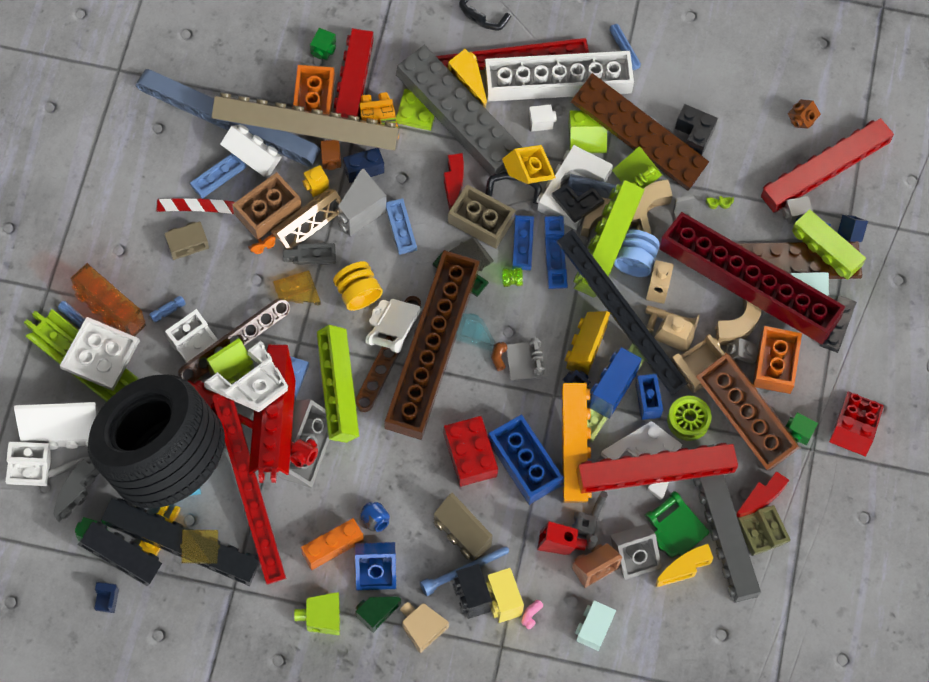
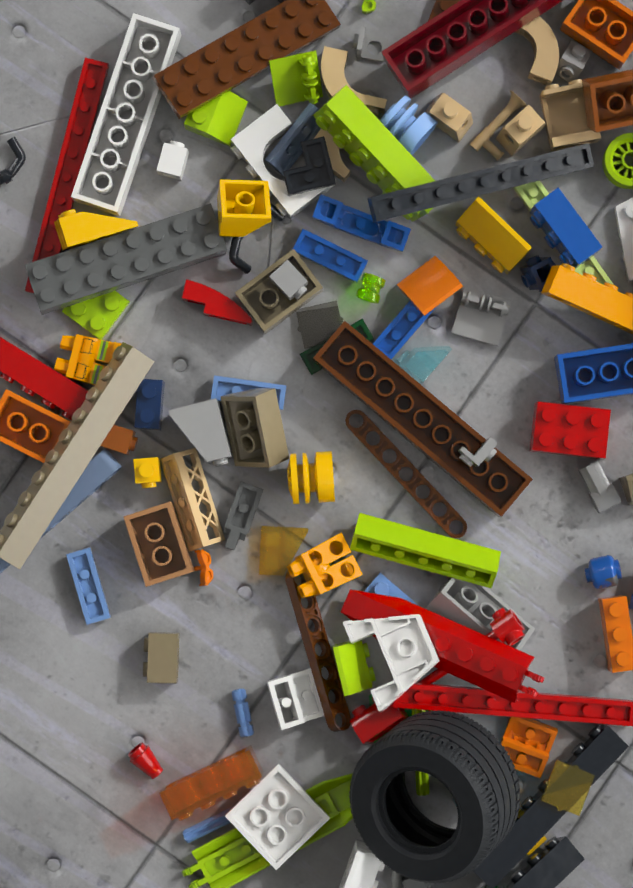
camera: 60 degrees left, 20 degrees up
sticker [156,199,235,214] -> none
white brick [221,124,282,177] -> none
white piece [366,299,421,353] -> none
dark orange arm [491,342,508,371] -> none
medium blue axle [609,24,641,70] -> none
blue brick [635,374,663,420] -> none
none -> red cone [128,742,163,779]
none -> dark tan slope [221,388,290,468]
none -> light grey brick [269,259,308,300]
none -> light orange hips [287,532,363,598]
none -> blue plate [373,300,436,359]
none -> orange slope [397,256,463,316]
none -> light grey bracket [458,437,498,467]
none -> orange slope [501,717,558,778]
none -> light grey piece [578,461,621,513]

